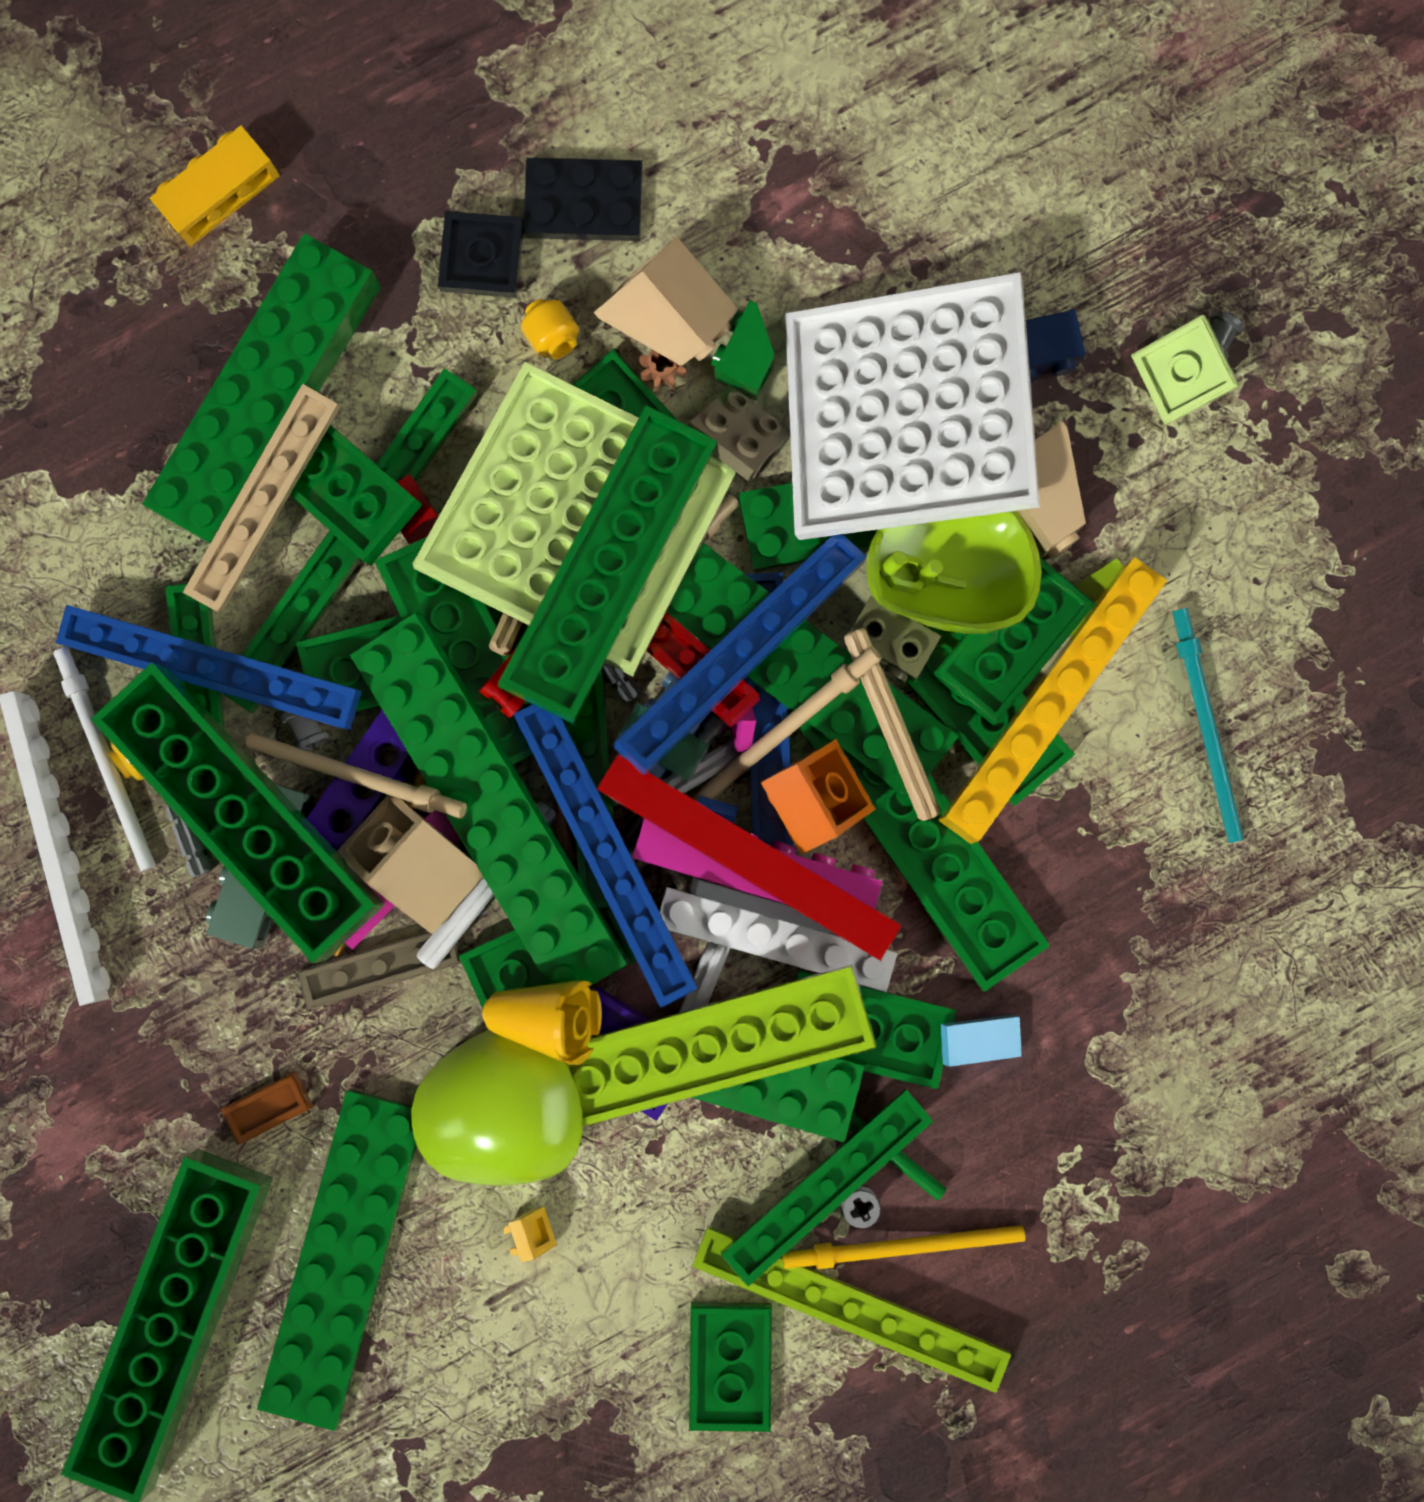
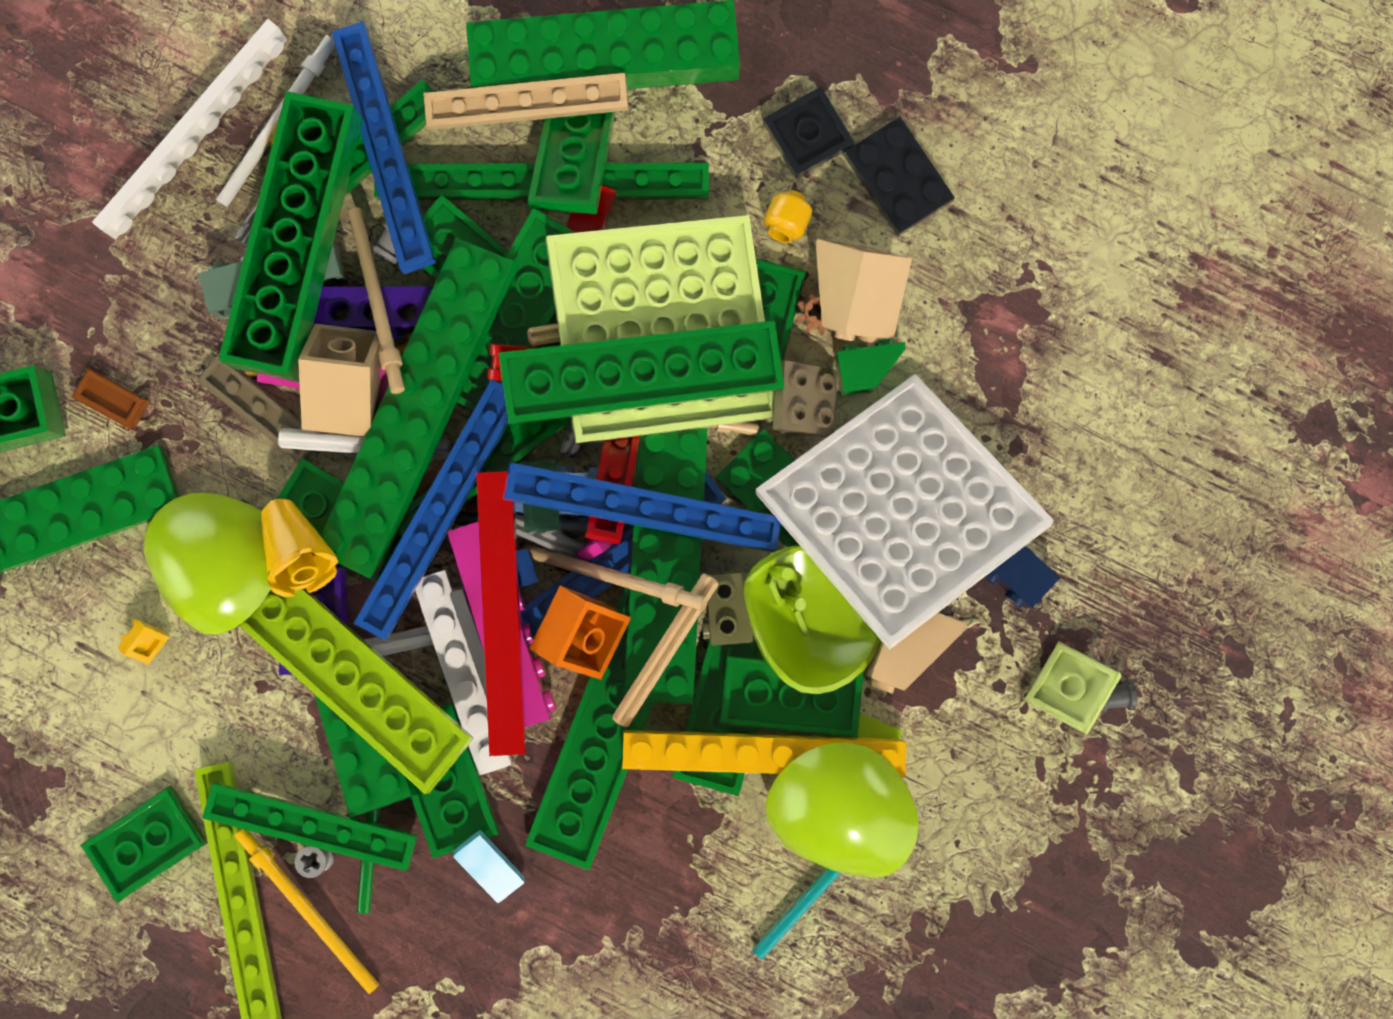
camera: 50 degrees right, 0 degrees up
none -> lime piece [765,742,919,878]

